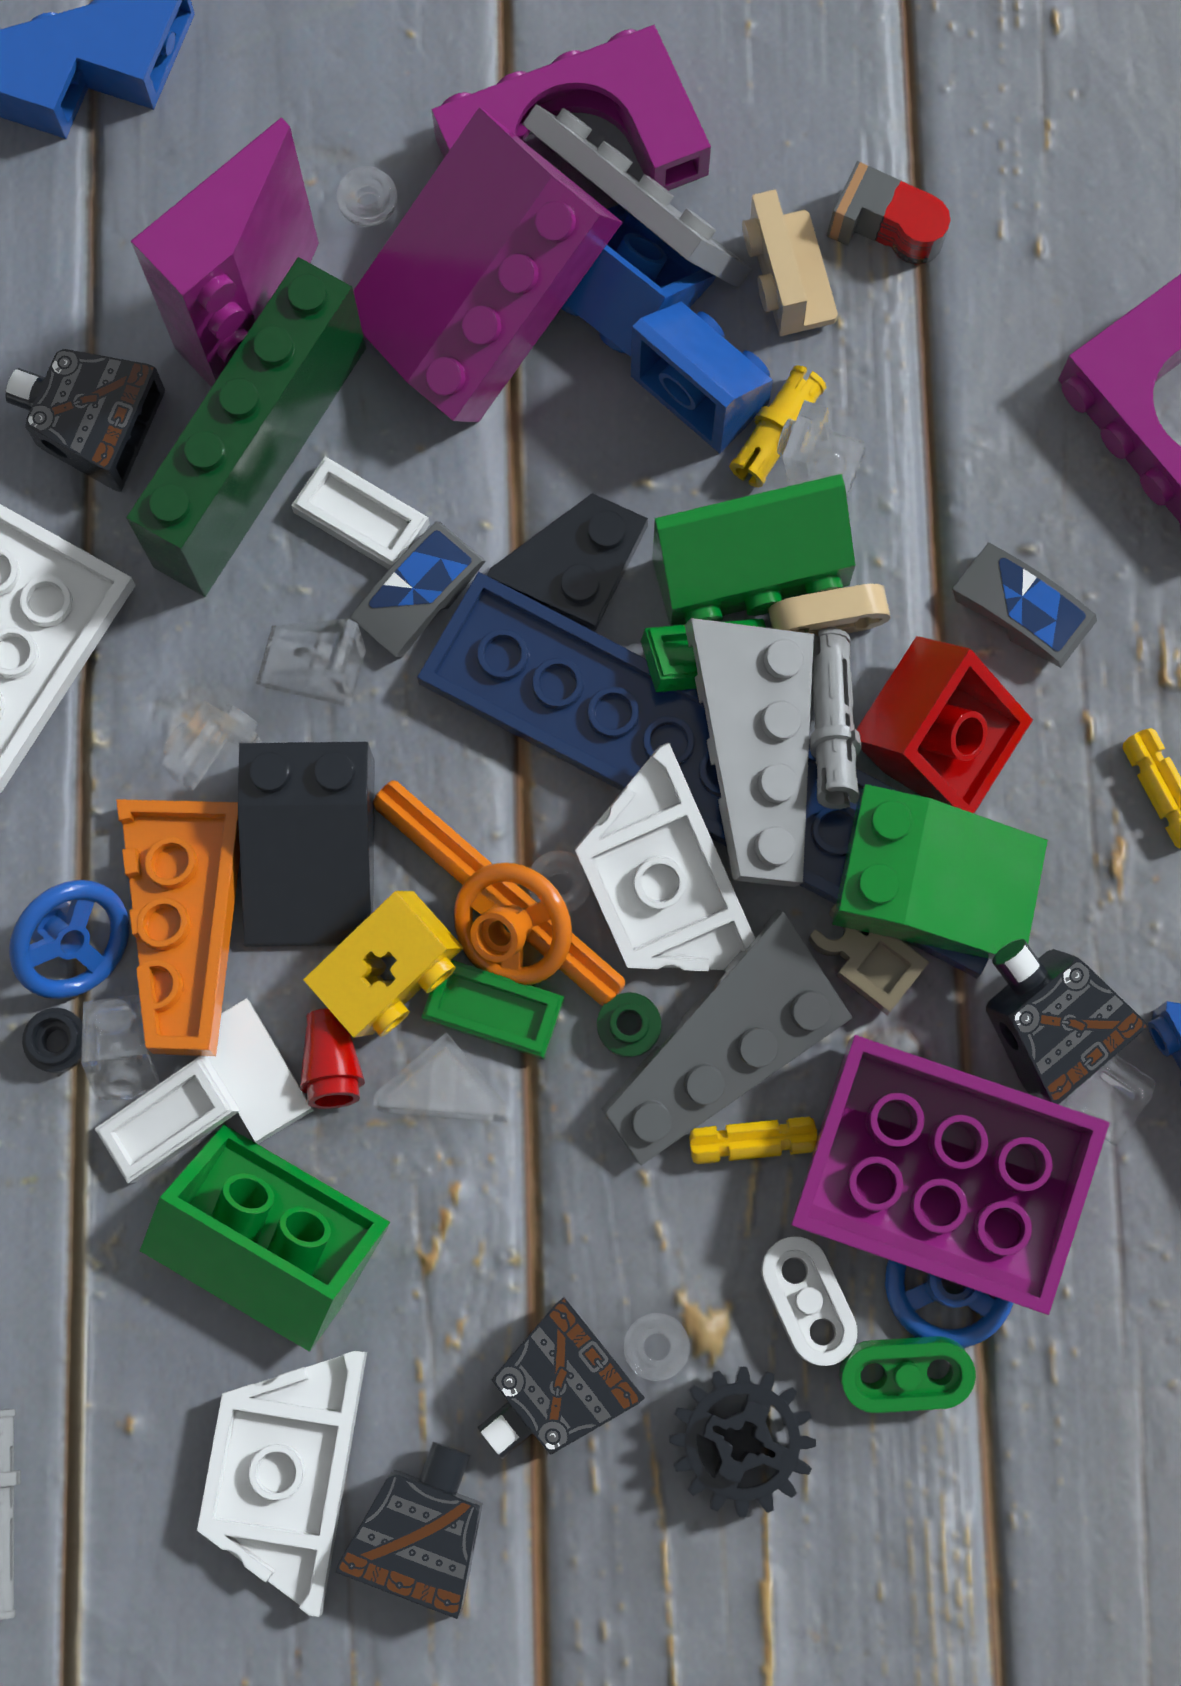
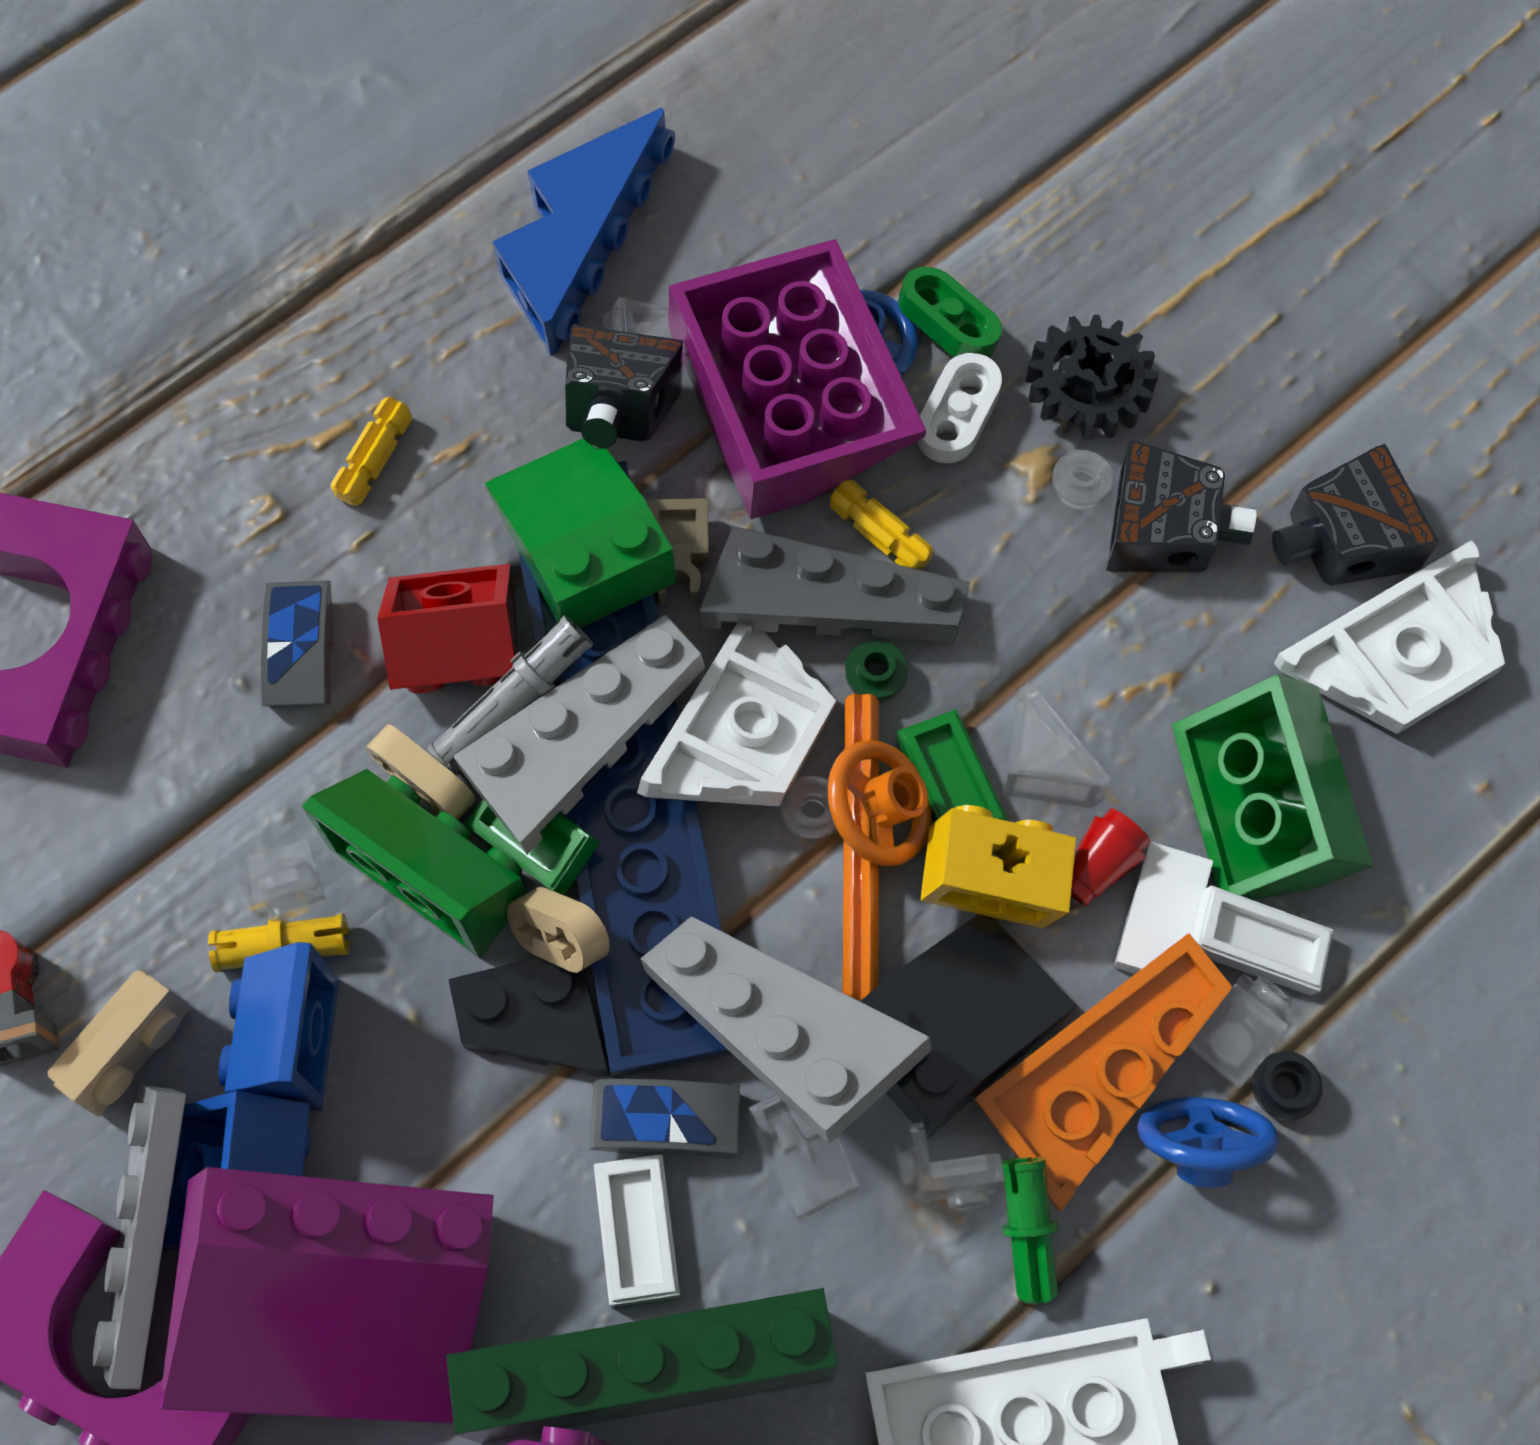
camera: 130 degrees left, 10 degrees down
none -> tan beam [507,887,610,973]
none -> light grey wing [641,916,932,1144]
none -> green axle [1001,1157,1059,1304]

